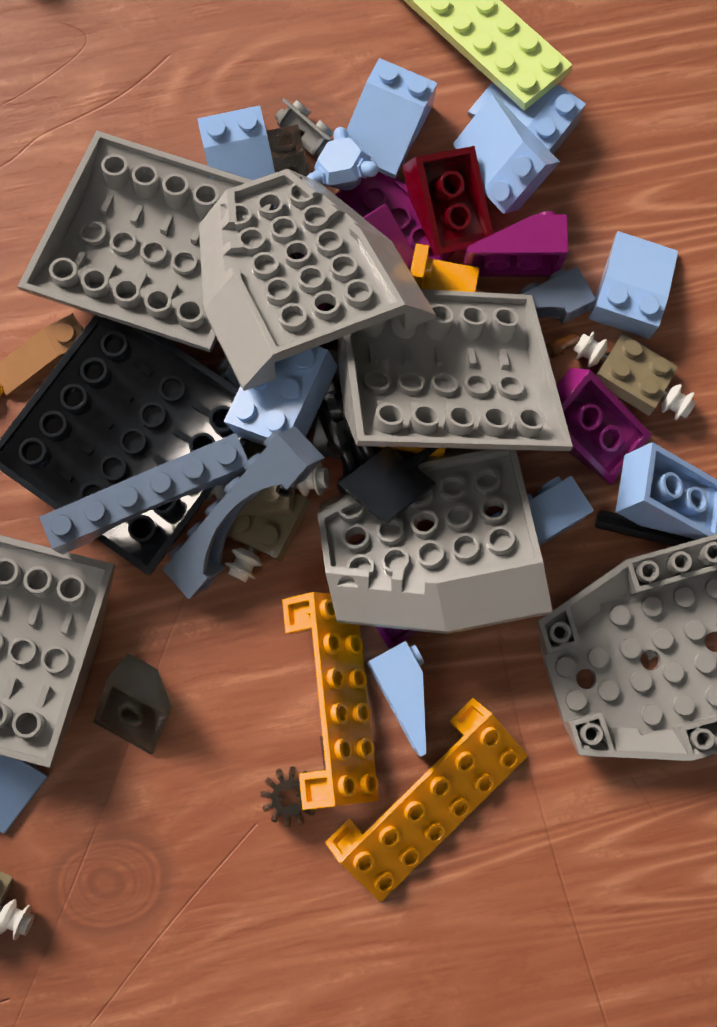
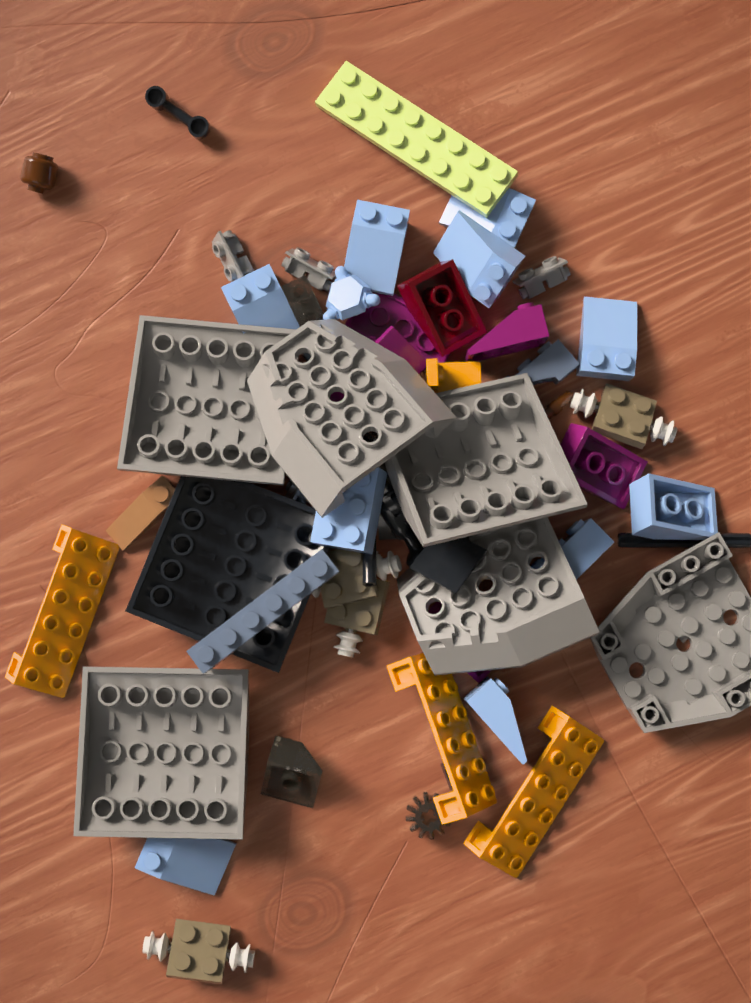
camera: 10 degrees left, 5 degrees up
sand blue arch [162,426,324,599] -> none
none -> light grey hinge [212,230,254,282]
none -> light grey hinge [512,256,571,299]

